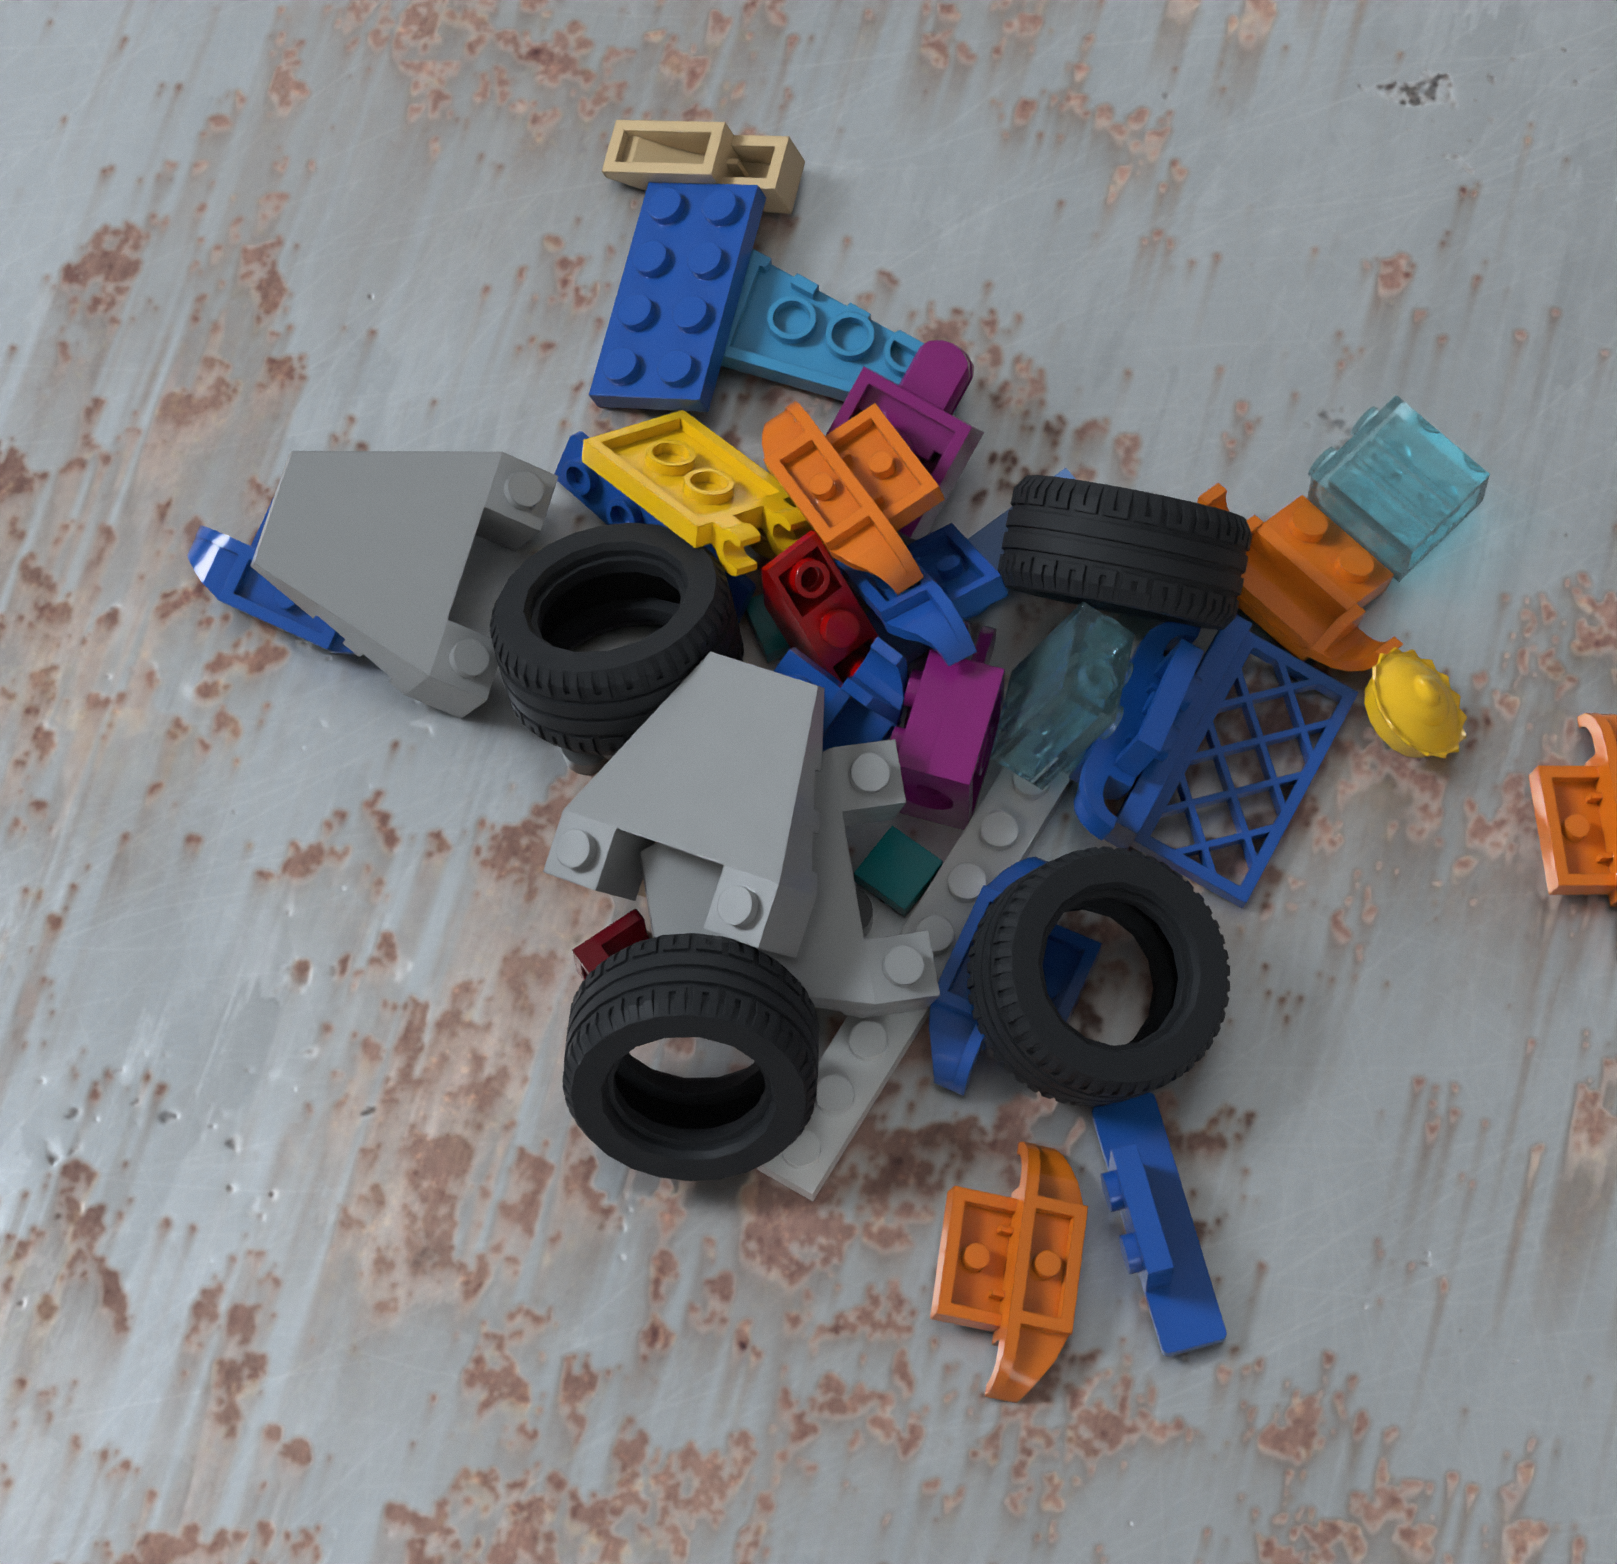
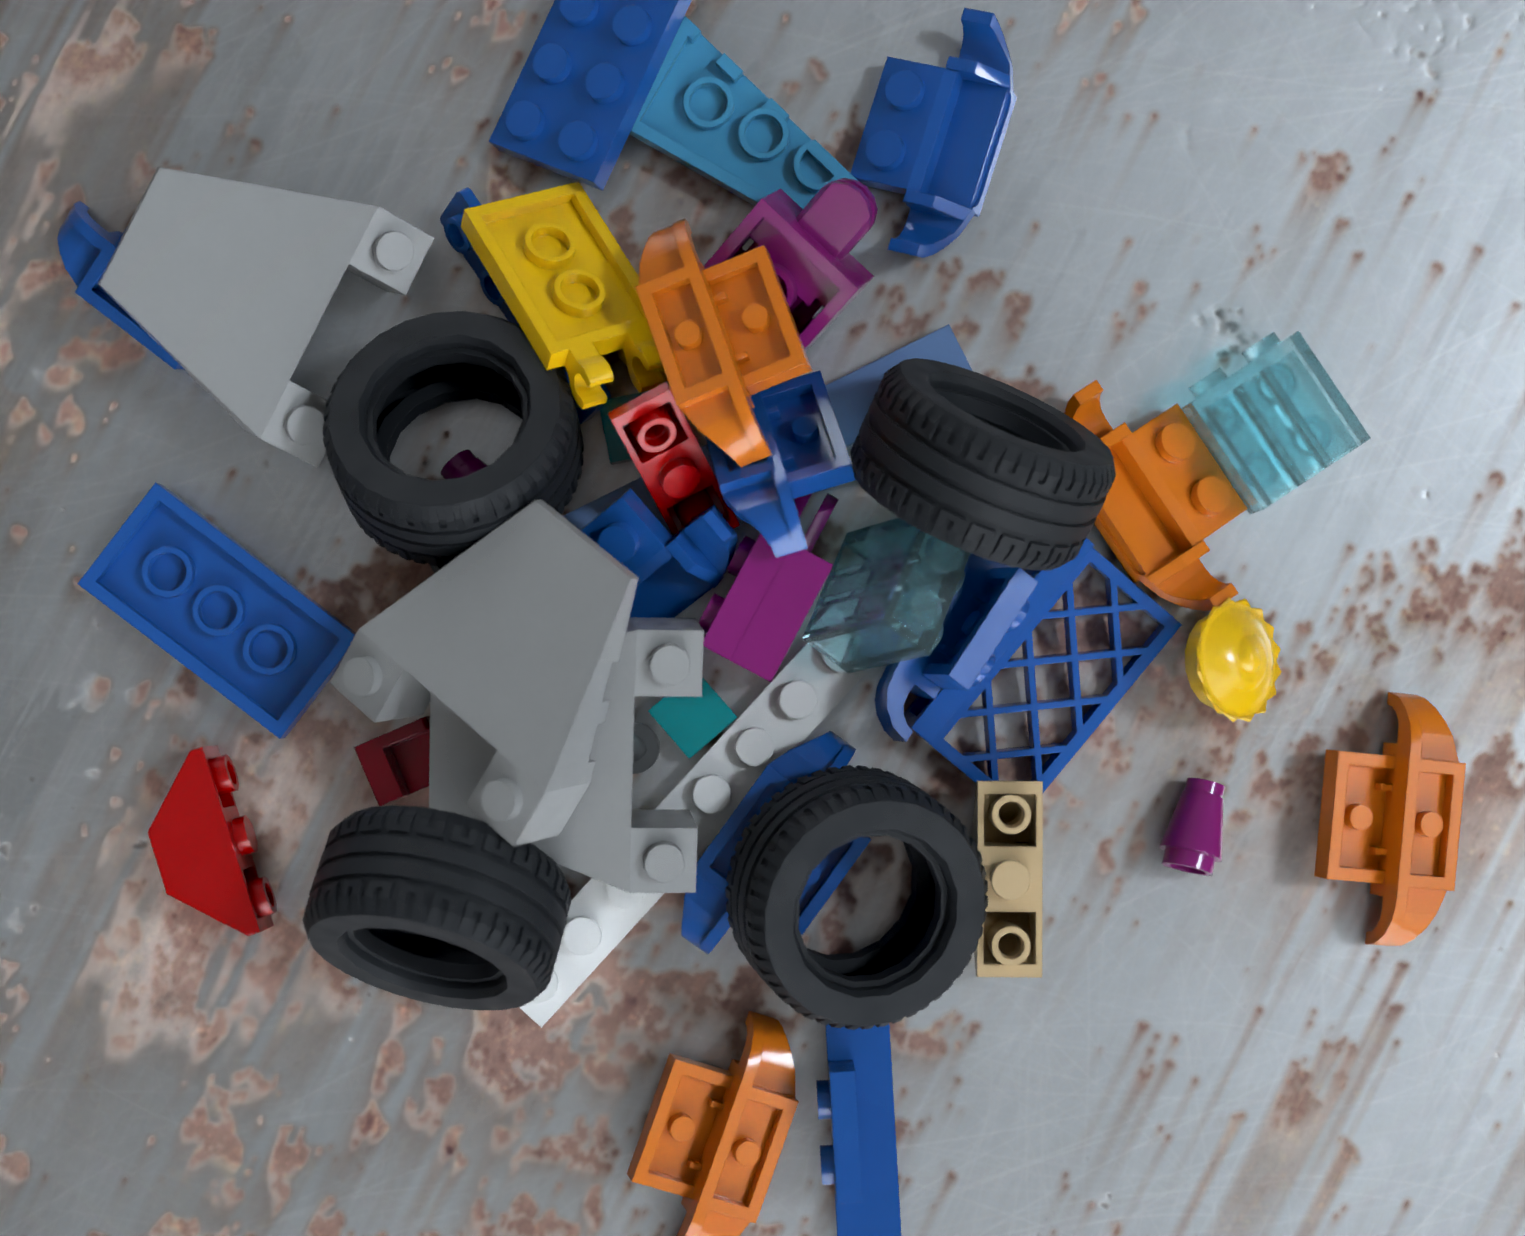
camera: 10 degrees right, 20 degrees up
none -> blue plate [78,482,356,739]
none -> red slope [148,745,277,936]
none -> blue plate [850,8,1017,258]
none -> tan slope [971,780,1043,978]
none -> magenta cone [1159,778,1225,876]

